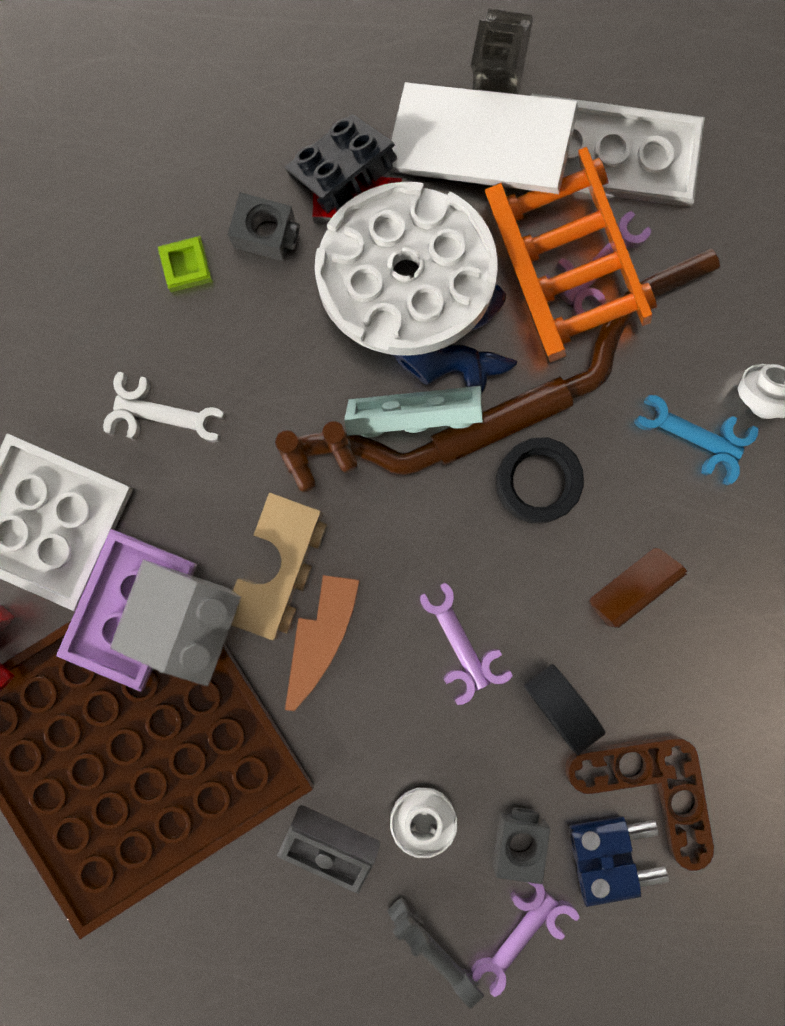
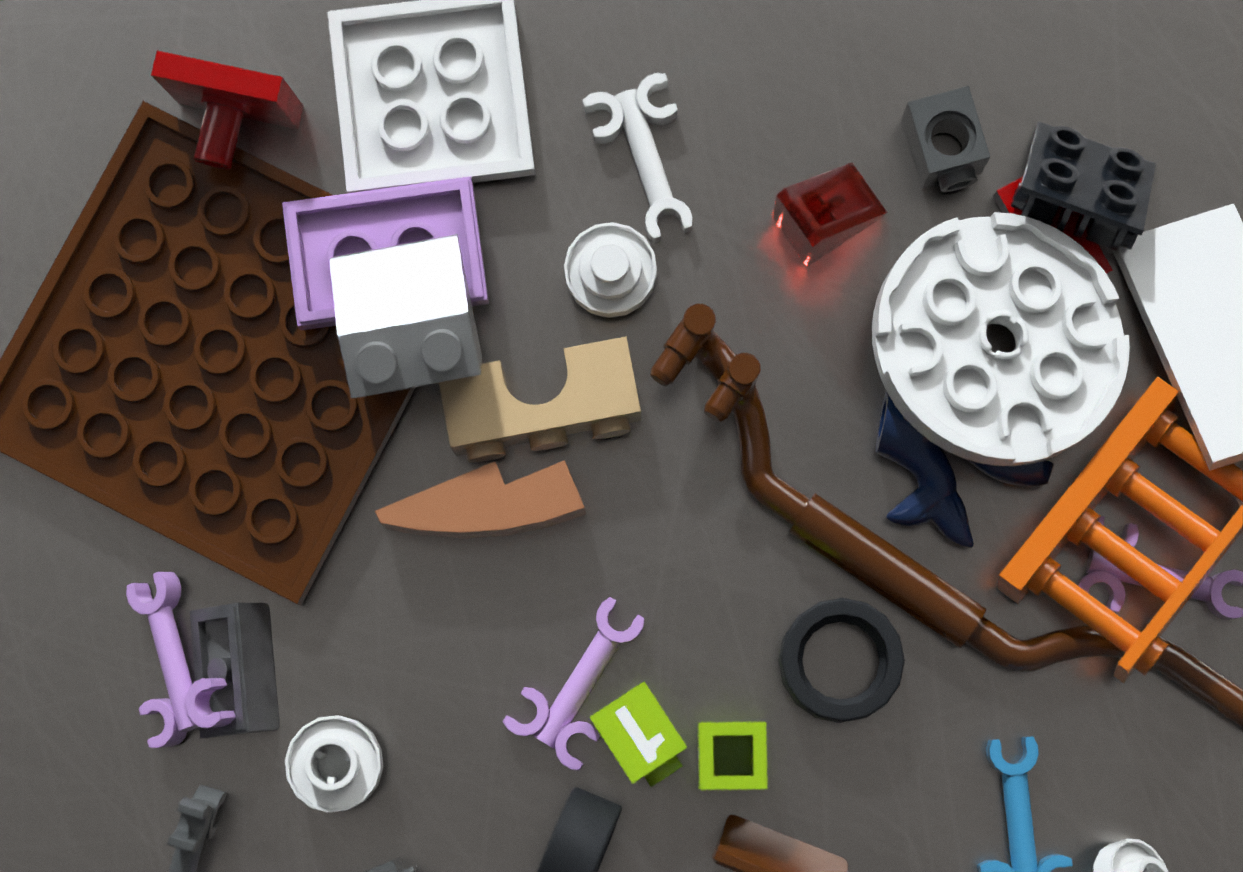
camera: 65 degrees right, 5 degrees down
lime tile [158,236,213,292] -> none
light aqua plate [344,386,483,437] -> none
none -> lavender bar [126,572,236,748]
none -> white plate [564,222,657,318]
none -> lime brick [589,681,688,787]
none -> lime brick [697,722,767,790]
none -> clear red slope [772,162,887,267]

